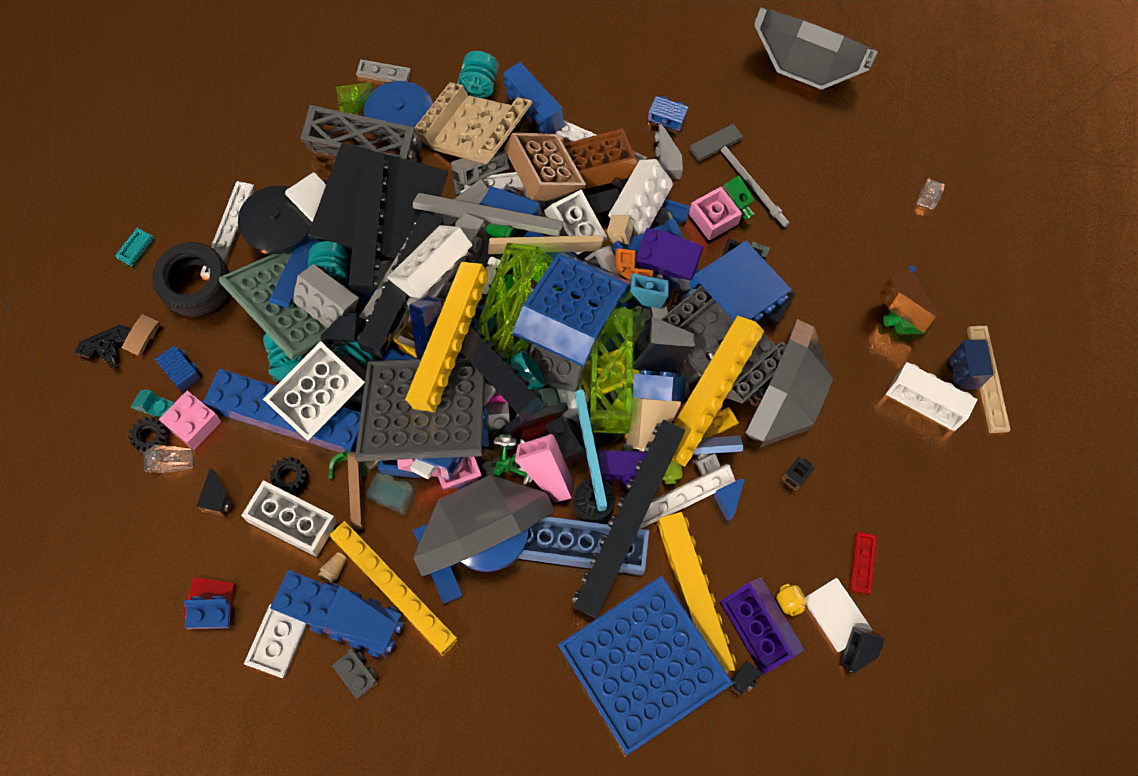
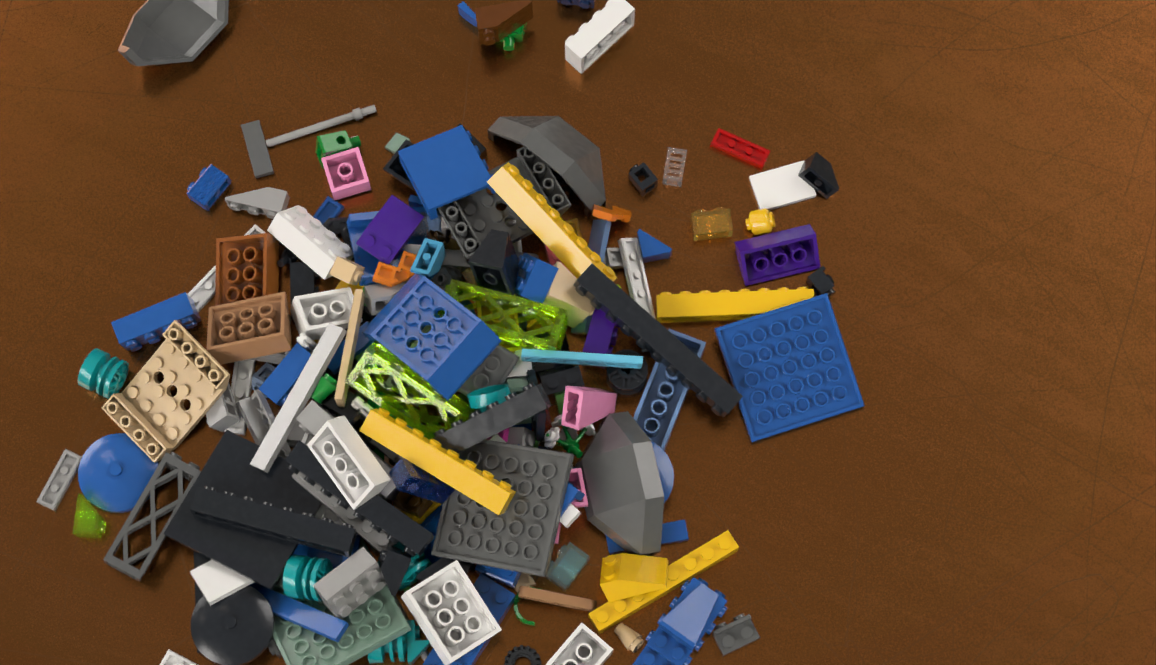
camera: 70 degrees left, 5 degrees up
none -> white axle [296,333,317,353]
none -> orange tile [592,204,631,222]
none -> yellow slope [600,553,668,602]
none -> clear slope [662,147,687,187]
none -> clear yellow brick [690,207,733,241]

